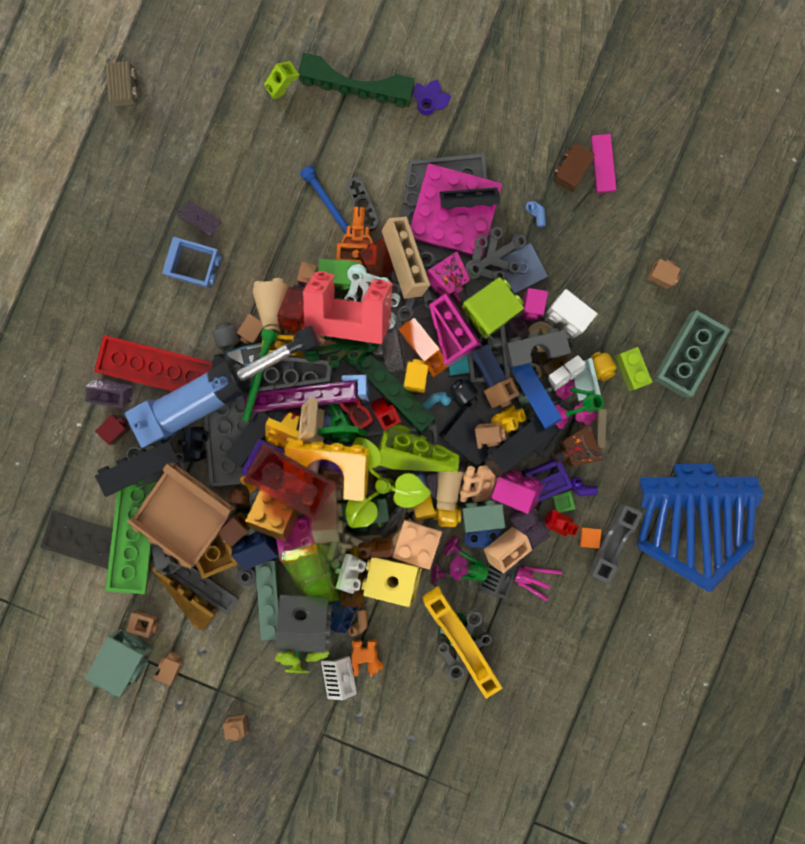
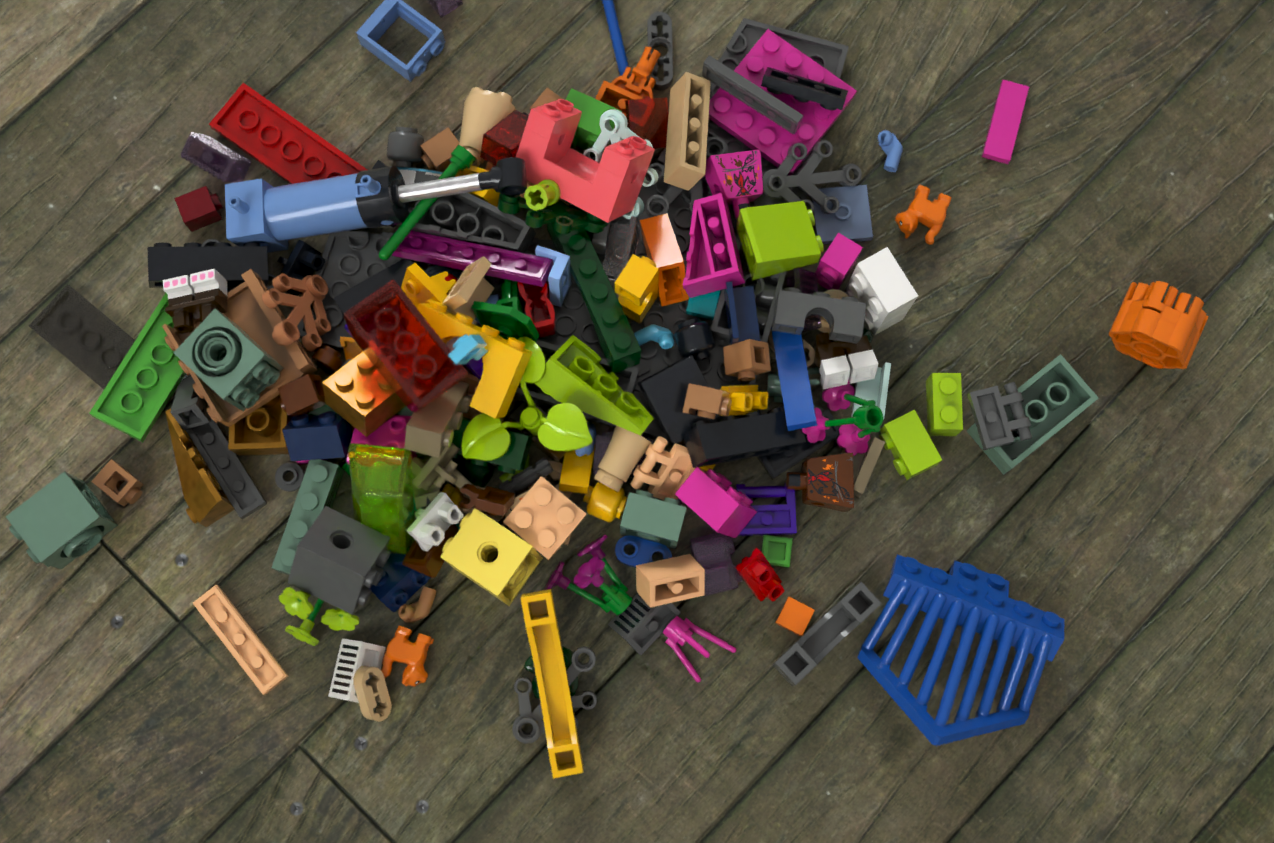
camera: 15 degrees right, 10 degrees down
medium nougat brick [153,652,184,686] -> none
medium nougat brick [223,714,249,741] -> none
red leg [371,397,401,431] -> none
reddish brown brick [553,143,595,192] -> none
dark purple arm [571,477,598,496] -> none
yellow head [590,352,617,381] -> none
medium nougat brick [647,259,681,289] -> none
none -> hips [163,269,227,334]
none -> sand green brick [174,309,284,411]
none -> light nougat tile [193,585,289,695]
none -> nougat plant [262,273,331,351]
none -> tan beam [353,665,392,722]
none -> medium azure plate [448,334,488,365]
none -> lime bush [524,179,561,211]
none -> dark grey tile [702,55,803,134]
none -> lime brick [879,410,942,480]
none -> orange animal [895,185,951,245]
none -> dark grey plate [967,382,1032,450]
none -> orange piece [1109,281,1209,369]

